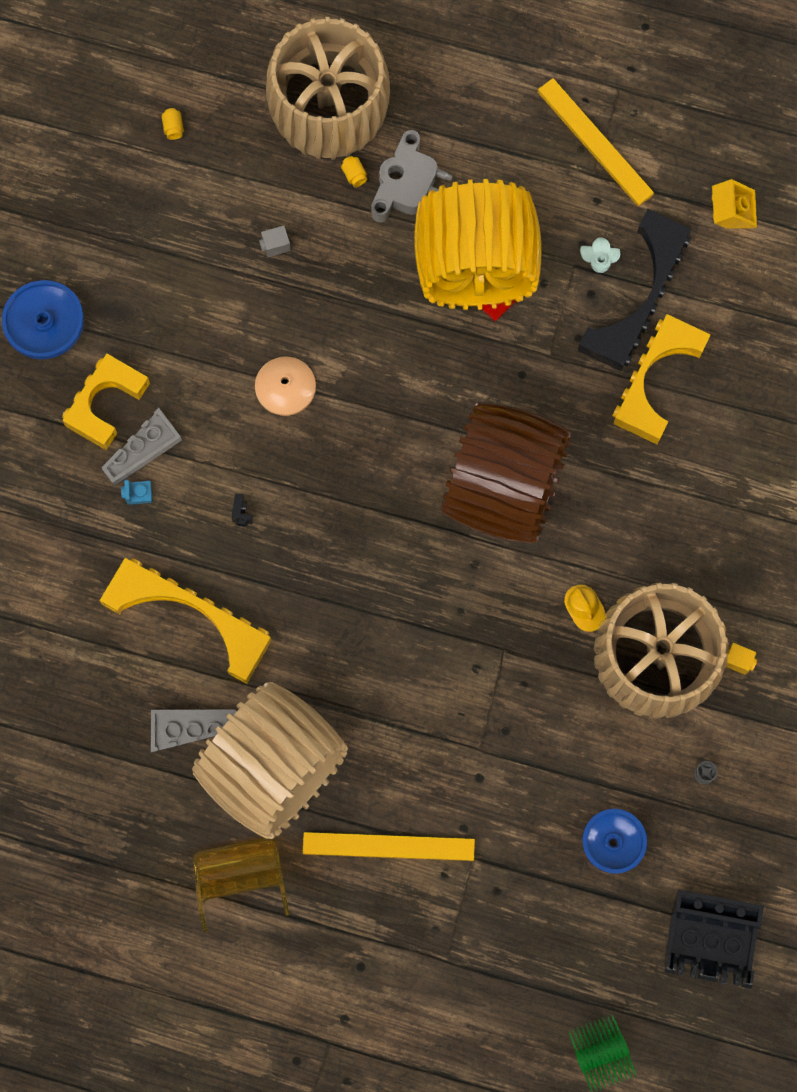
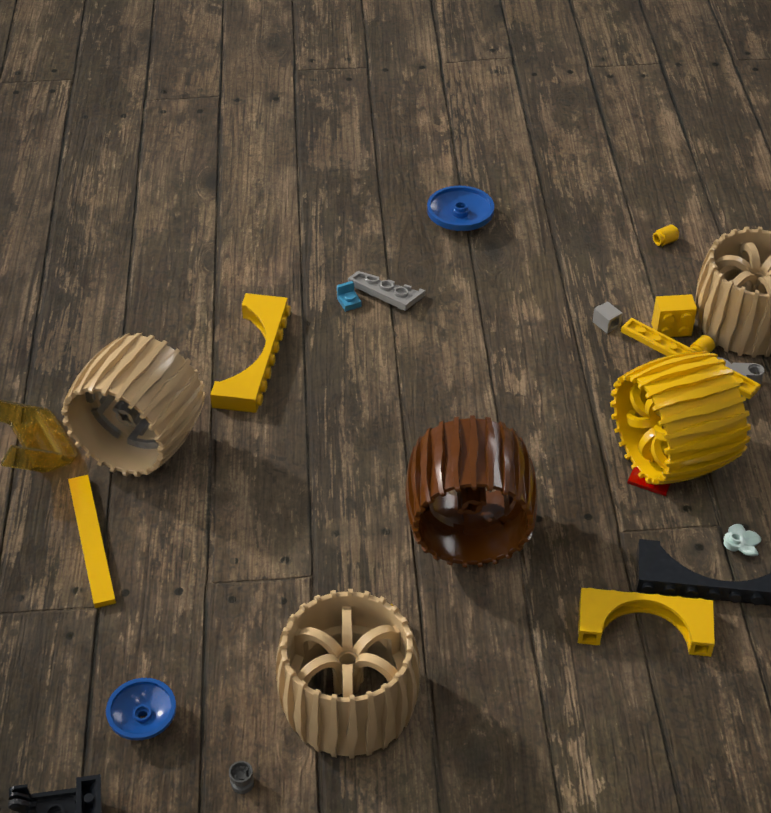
camera: 75 degrees right, 30 degrees down
yellow arch [62,354,150,450] -> none
black bracket [232,493,253,527] -> none
light nougat dish [255,357,316,416] -> none
yellow brick [726,643,757,675] -> none
none -> yellow tile [621,318,761,399]
none -> yellow brick [651,294,697,337]

